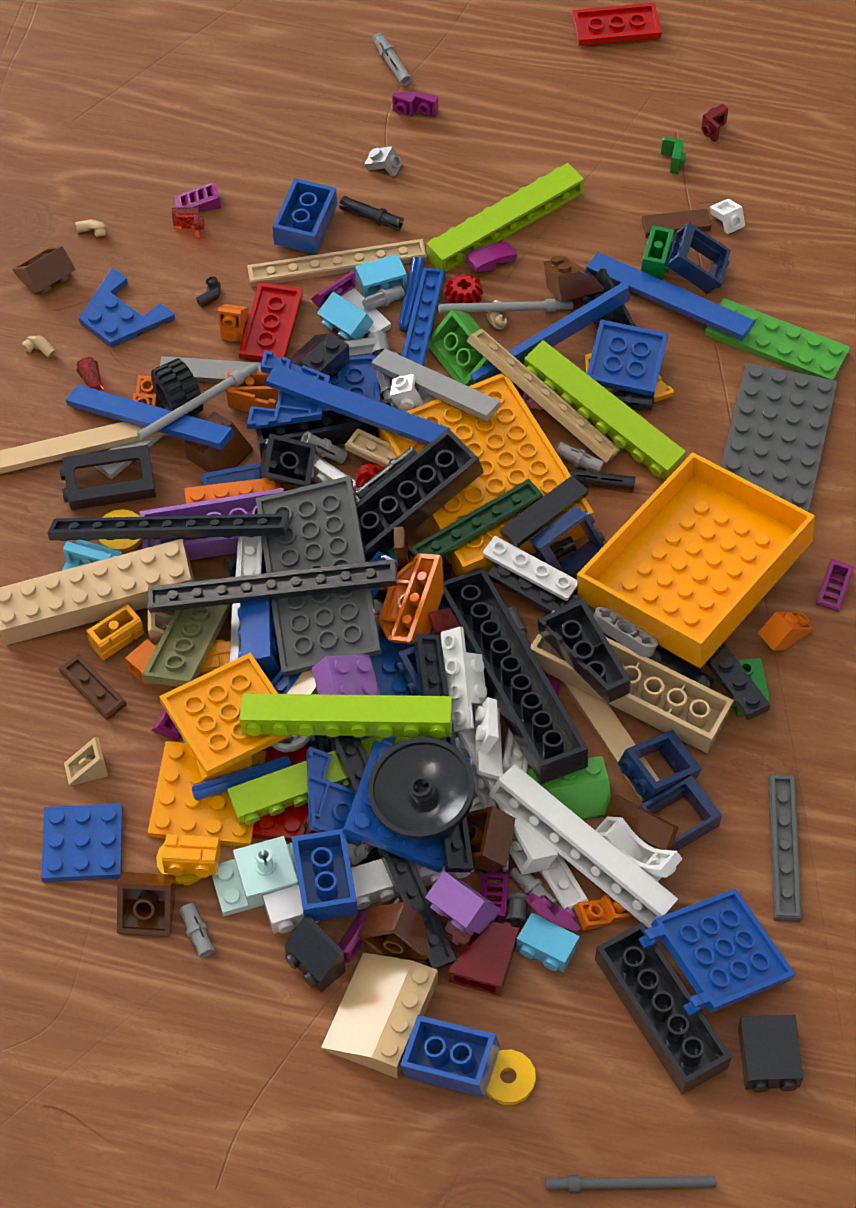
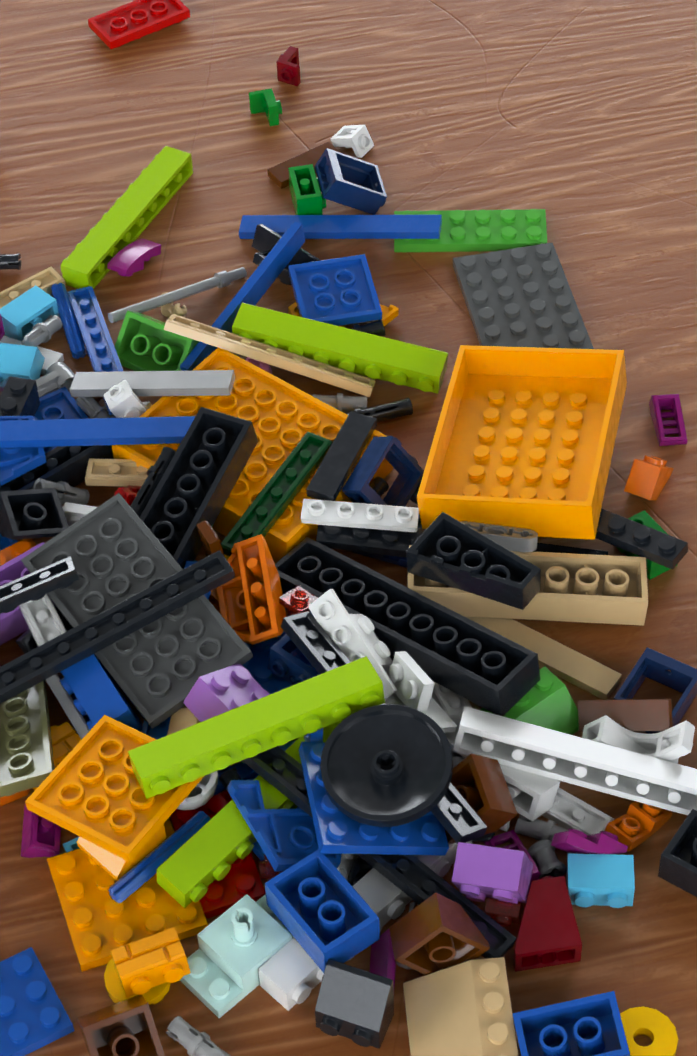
camera: 25 degrees left, 10 degrees down
red gear [445,272,483,304] -> none
reddish brown slope [544,256,604,302] -> none
dark blue window [617,730,702,802] -> none

